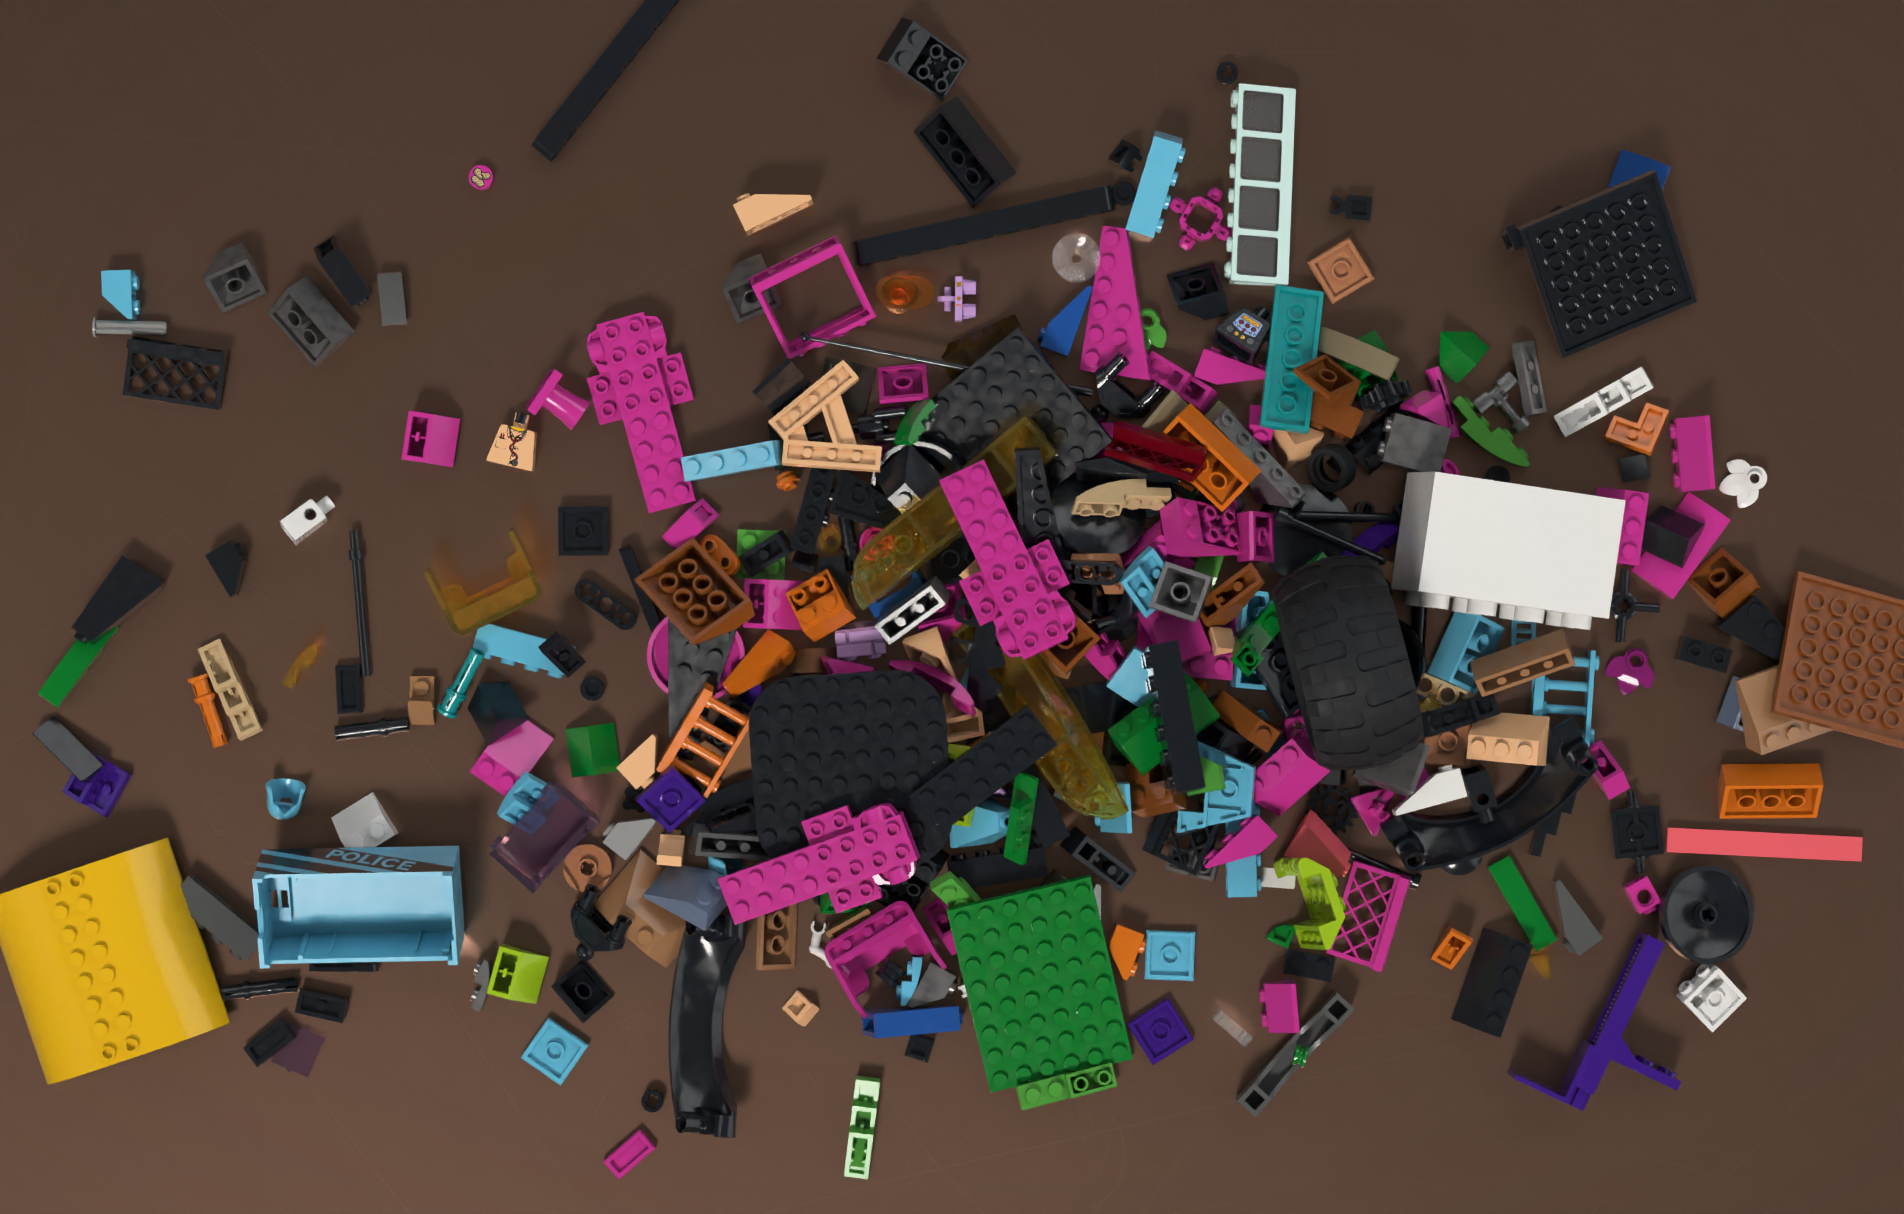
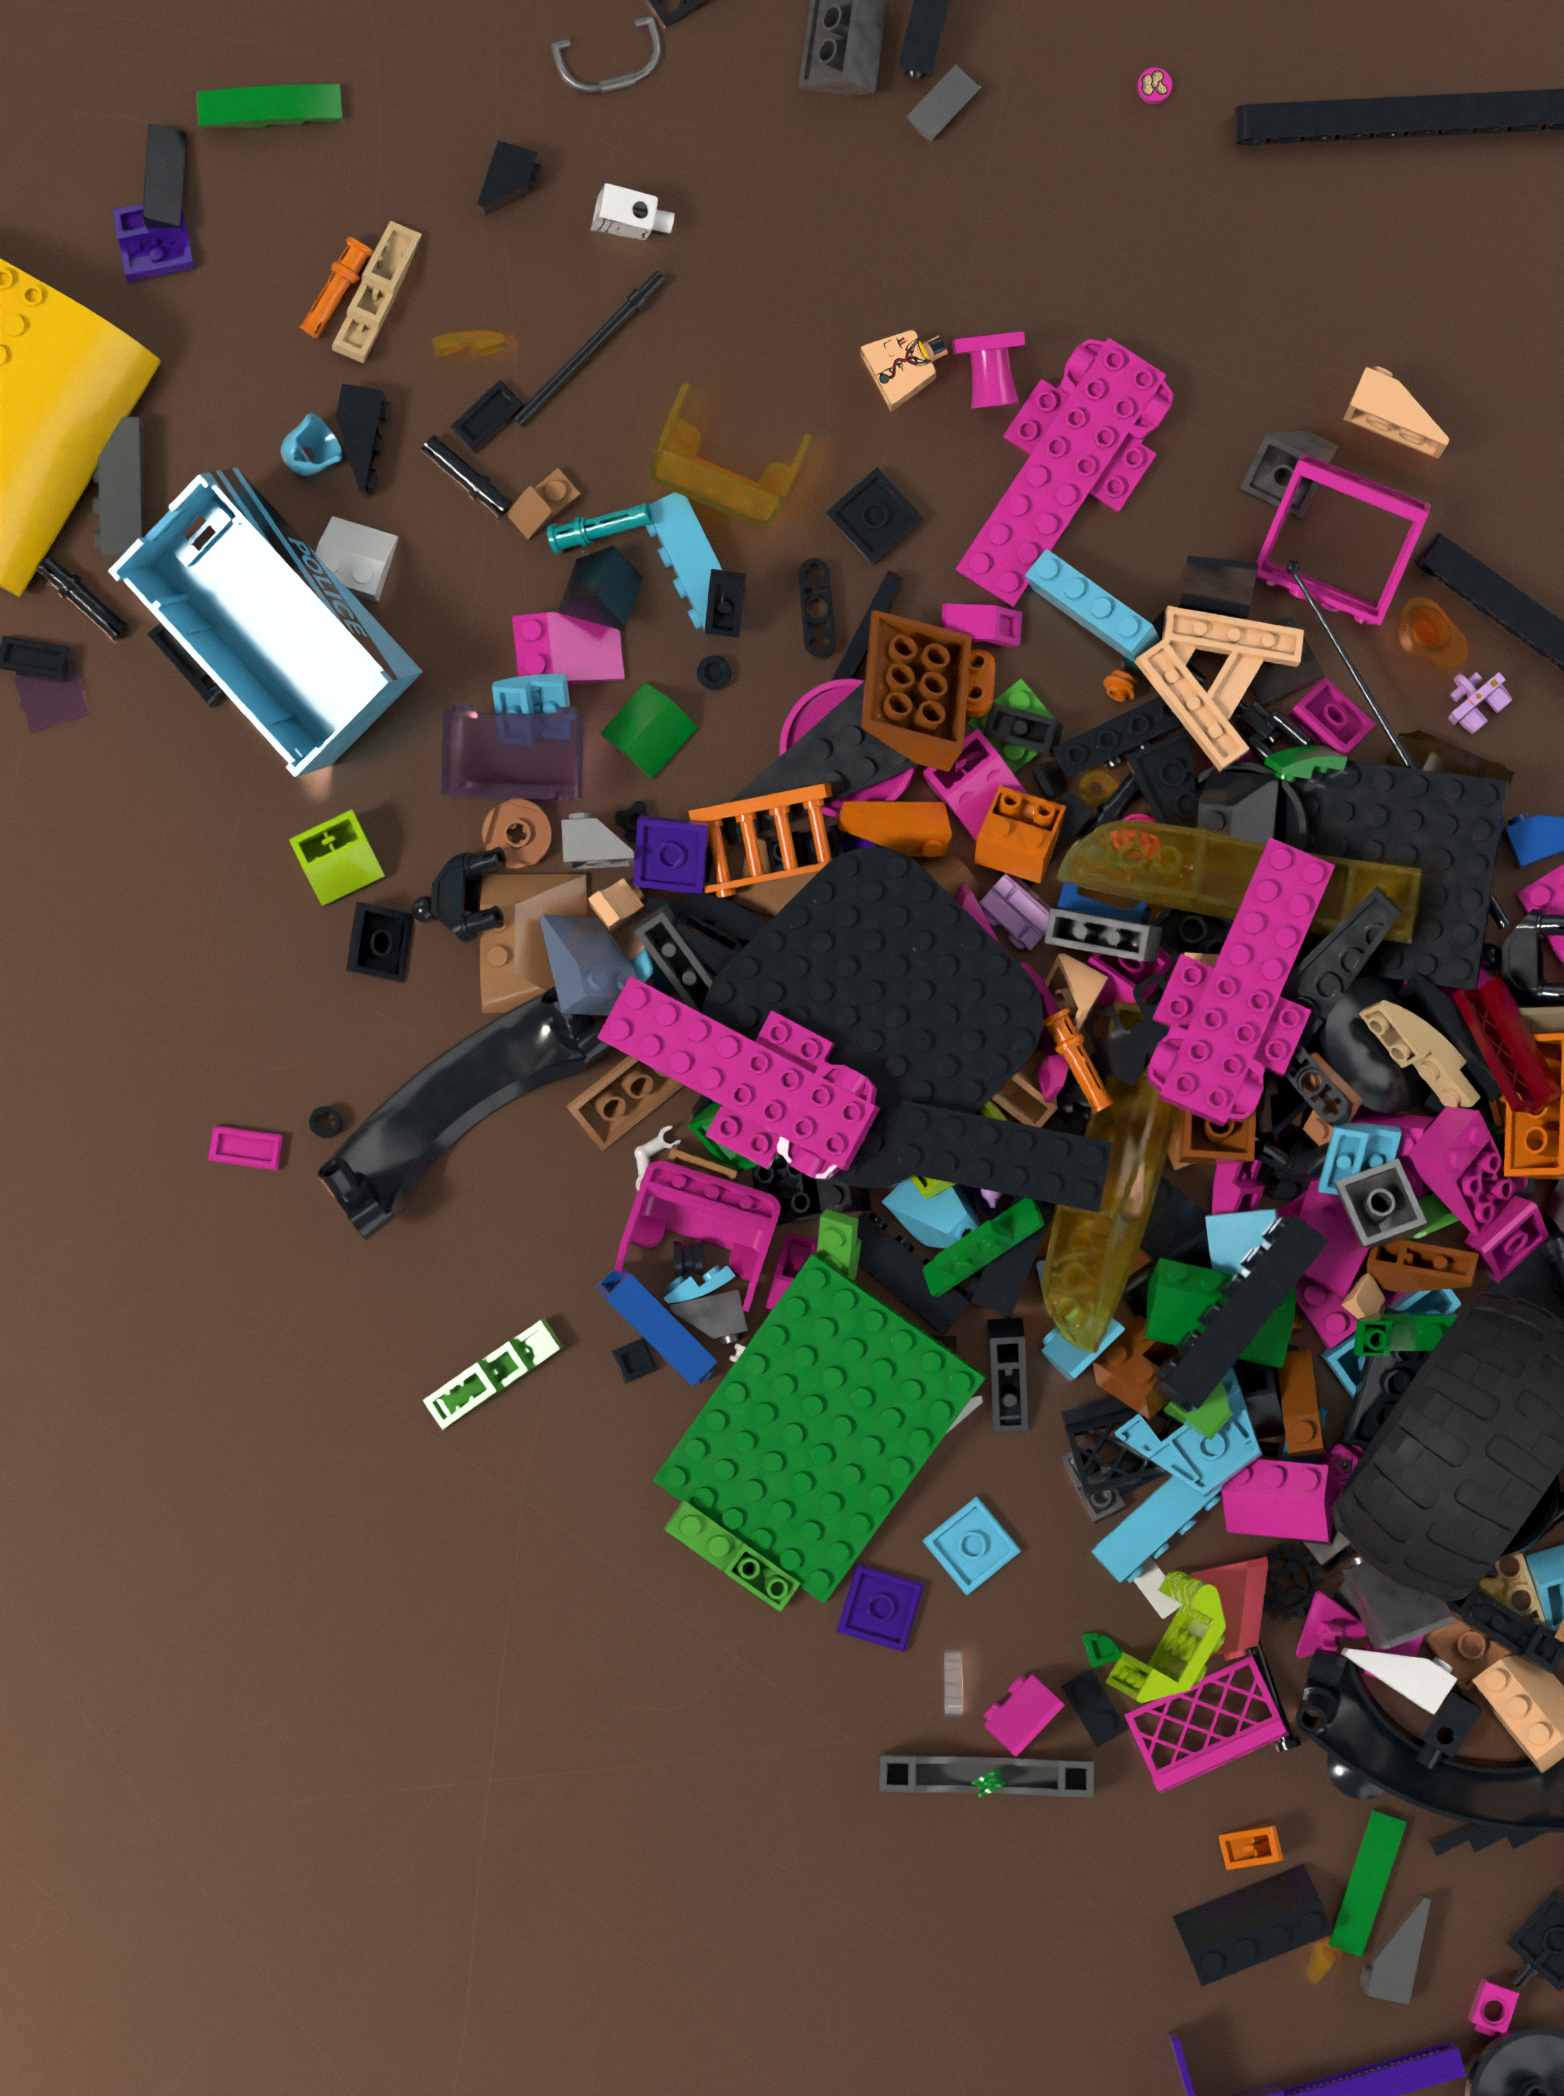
camera: 55 degrees right, 5 degrees down
black slope [71,555,165,645] -> none
black plate [294,988,349,1023] -> none
dark pink slope [401,411,461,467] -> none
flat silver slope [470,958,492,1012] -> none
medium azure tile [521,1017,589,1086] -> none
light nougat slope [616,733,659,789] -> none
light nougat slope [782,990,819,1027] -> none
orange slope [1108,923,1147,981] -> none
dark pink slope [1203,814,1278,868] -> none
none -> black slope [336,383,390,498]
none -> flat silver piece [551,15,662,94]
none -> orange pin [1043,1007,1114,1113]

